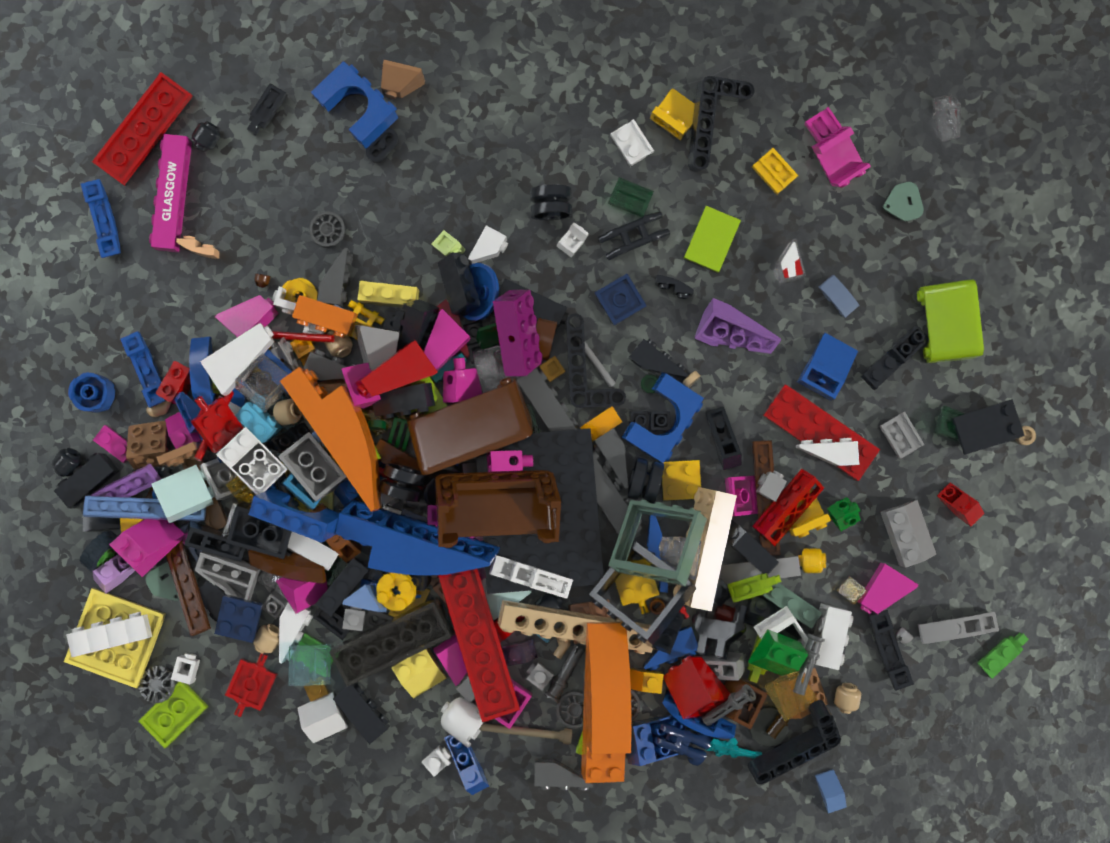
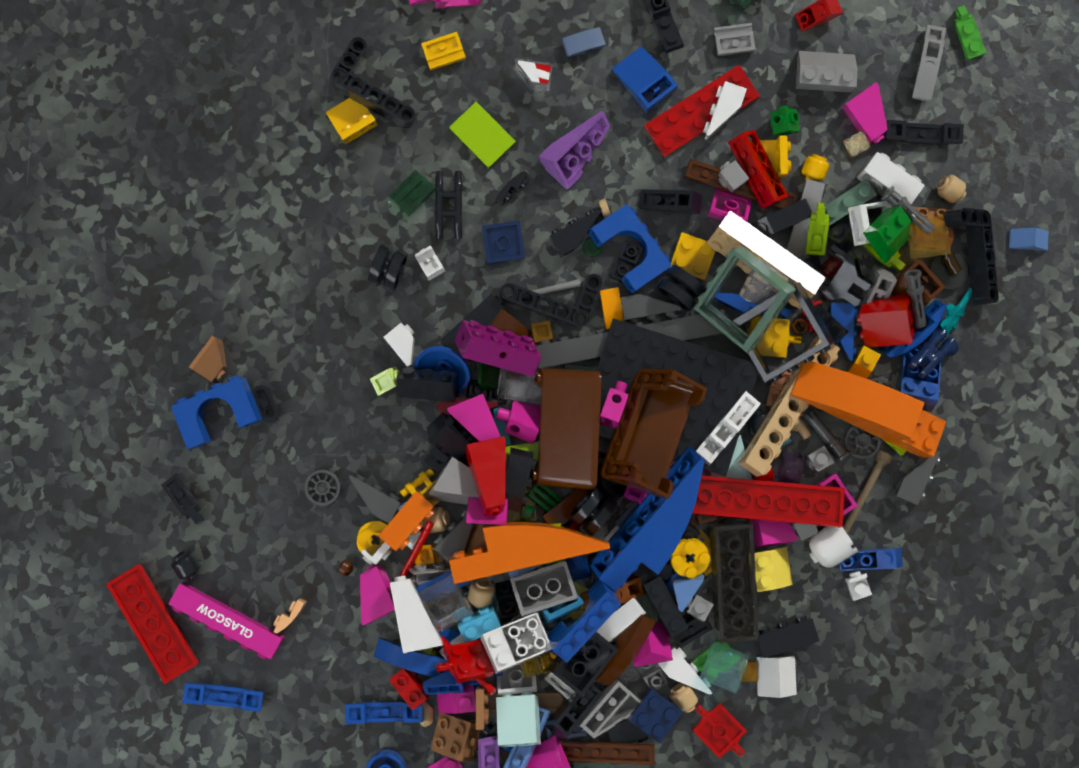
camera: 70 degrees left, 0 degrees up
light yellow brick [357,281,419,308] -> none
white plate [610,119,654,167] -> none
light grey hinge [897,627,914,644] -> none

